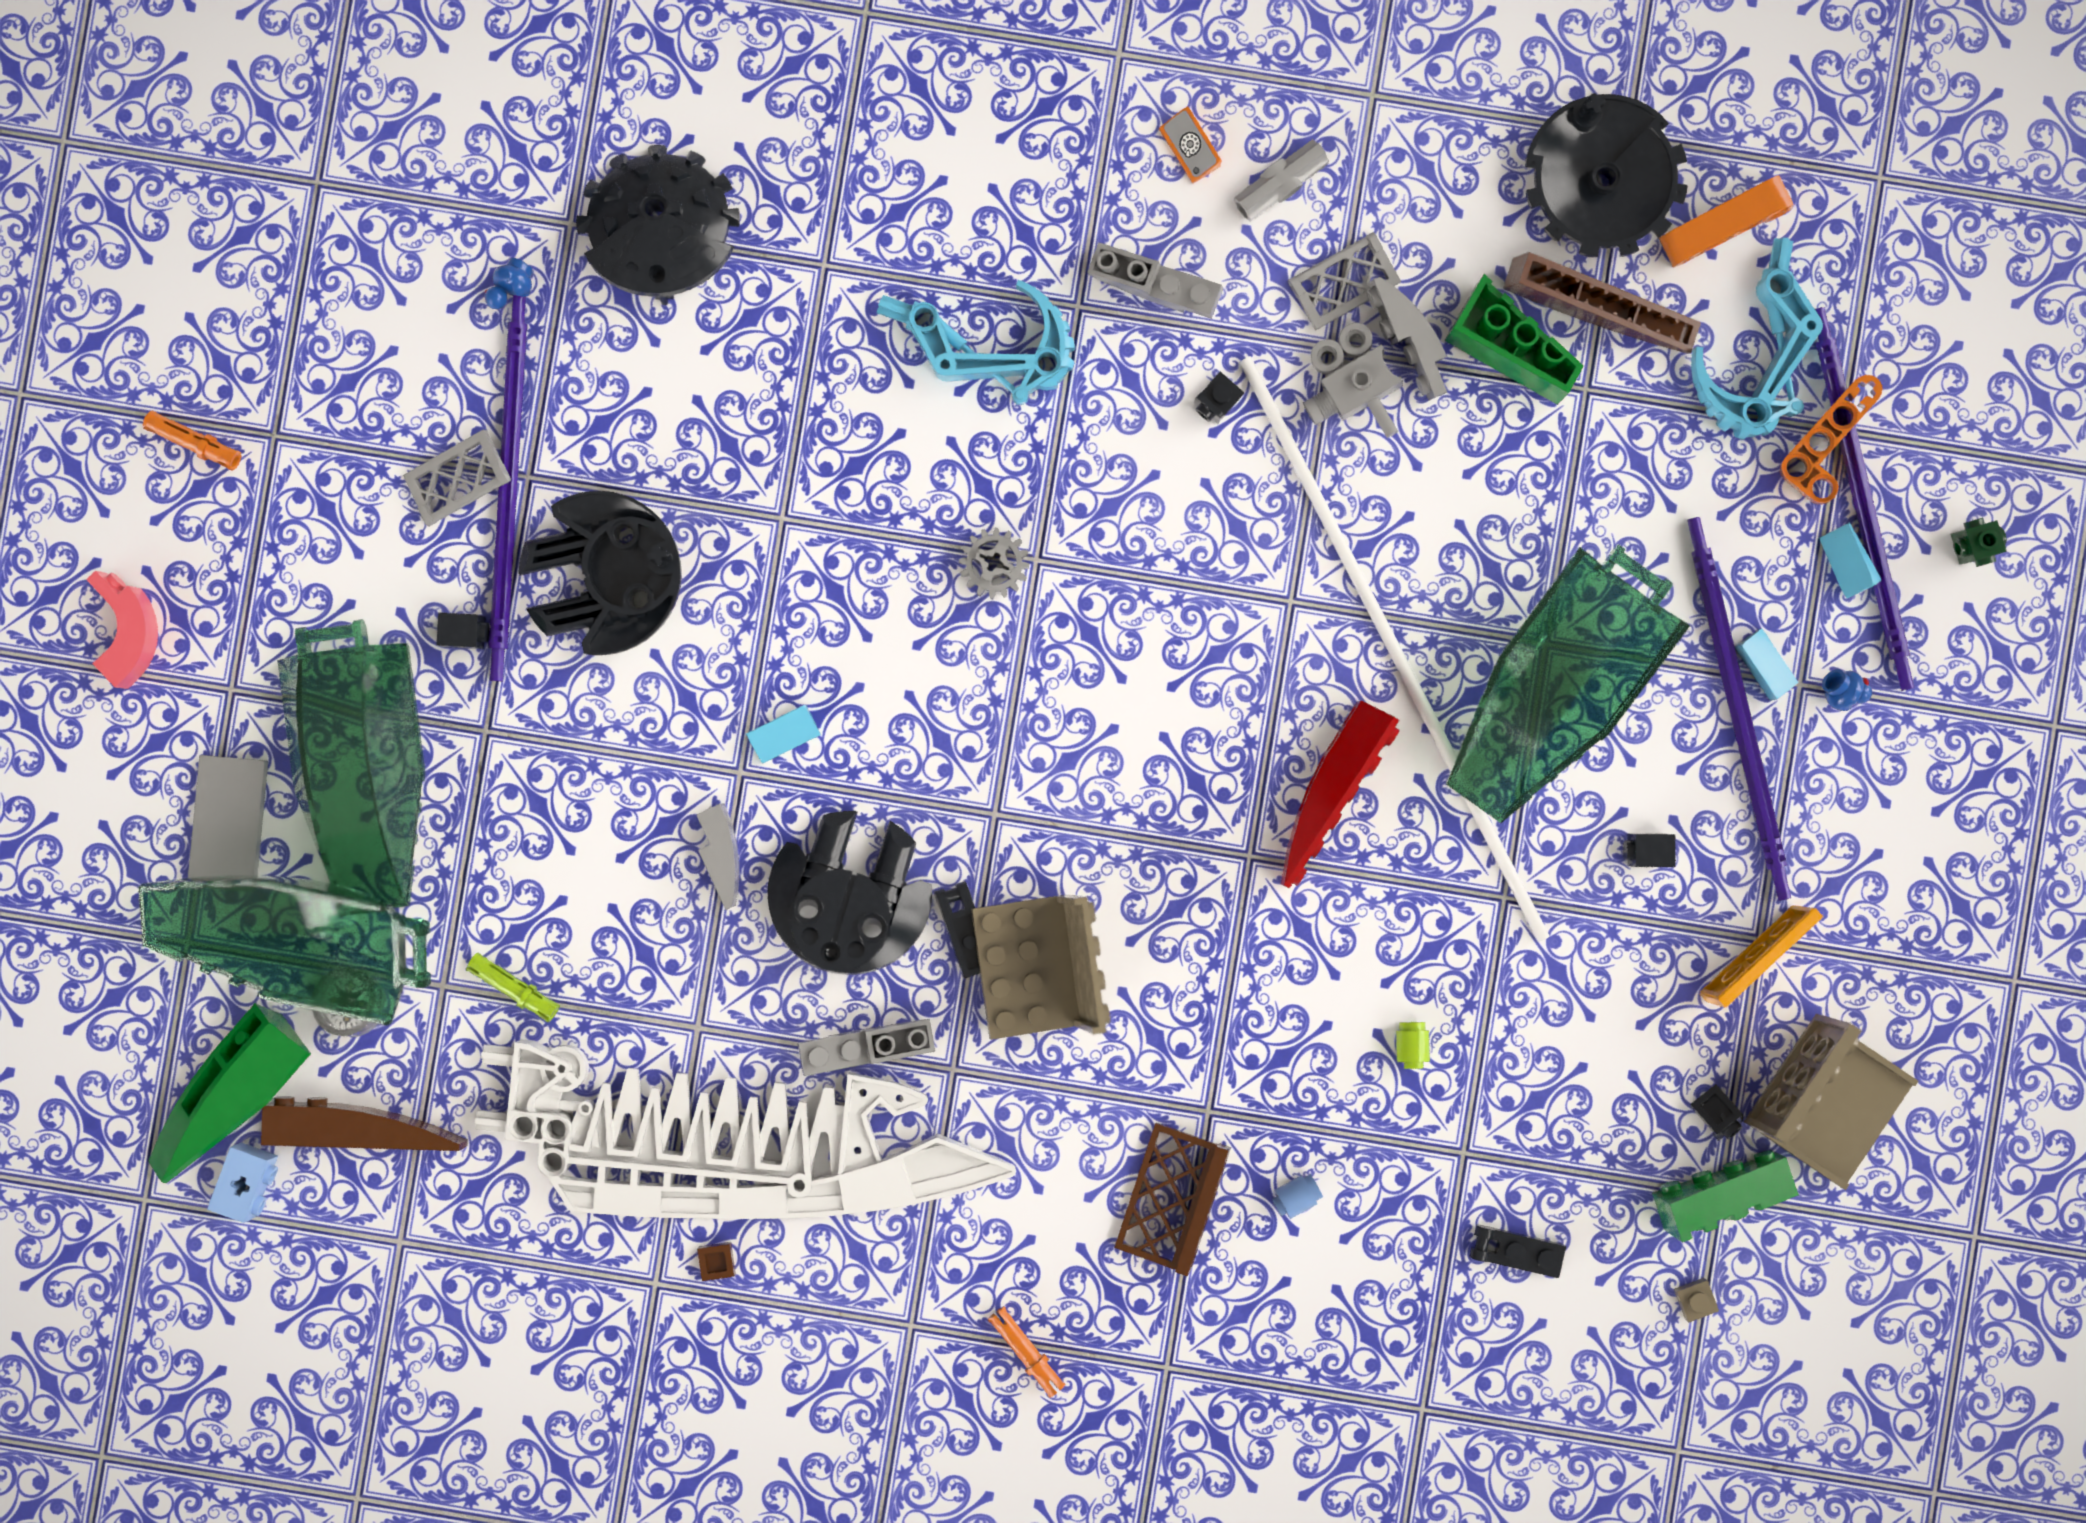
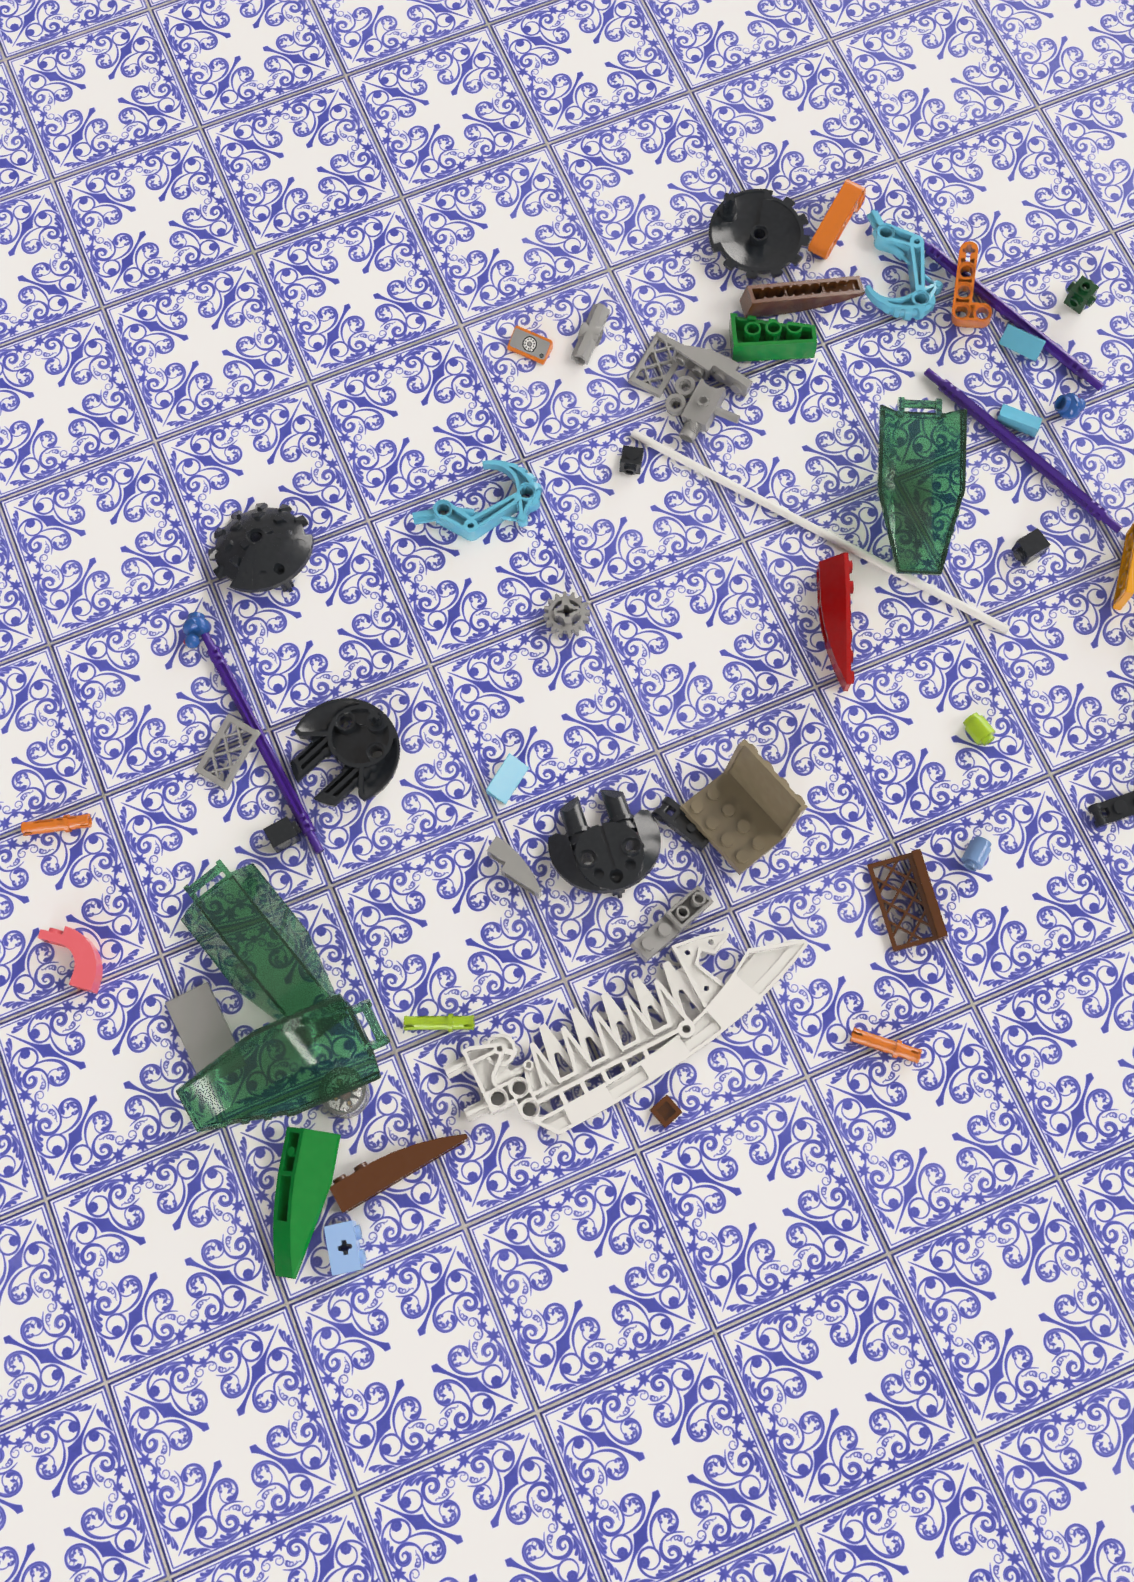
camera: 30 degrees left, 15 degrees down
light grey slope [1087,242,1223,319] -> none

